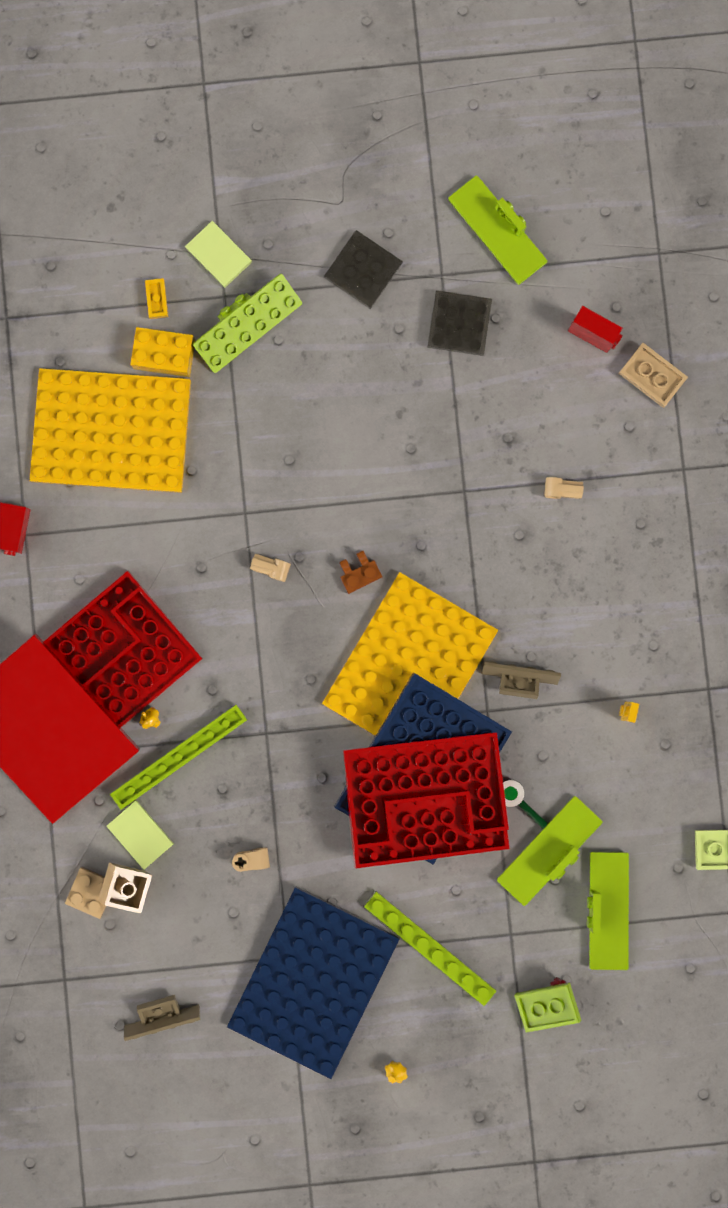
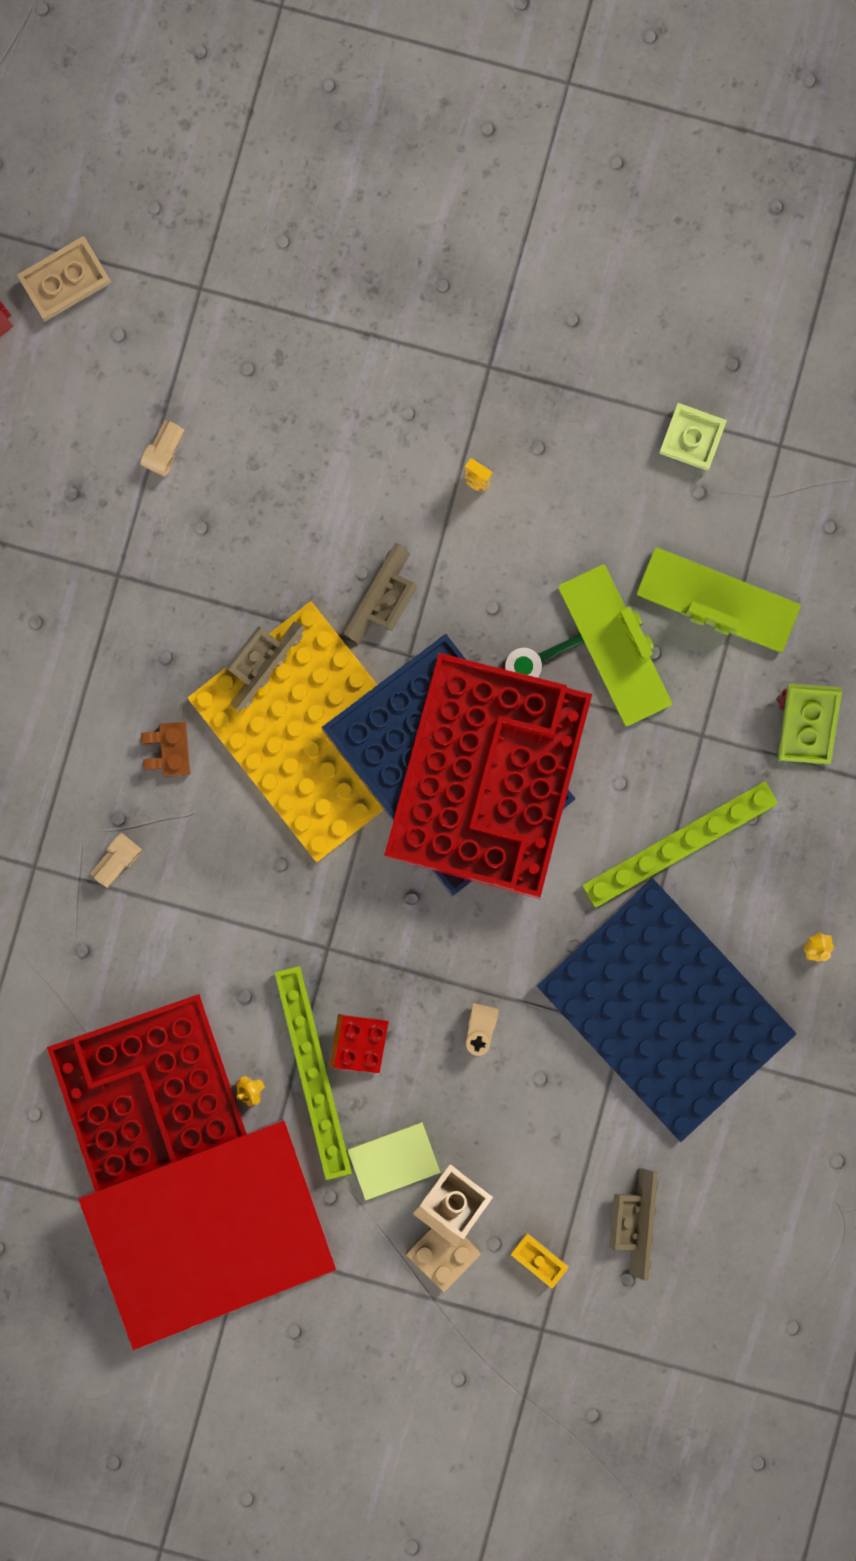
camera: 65 degrees left, 0 degrees up
none -> dark tan bracket [226,621,306,712]
none -> red plate [329,1014,389,1073]
none -> yellow plate [510,1232,569,1289]

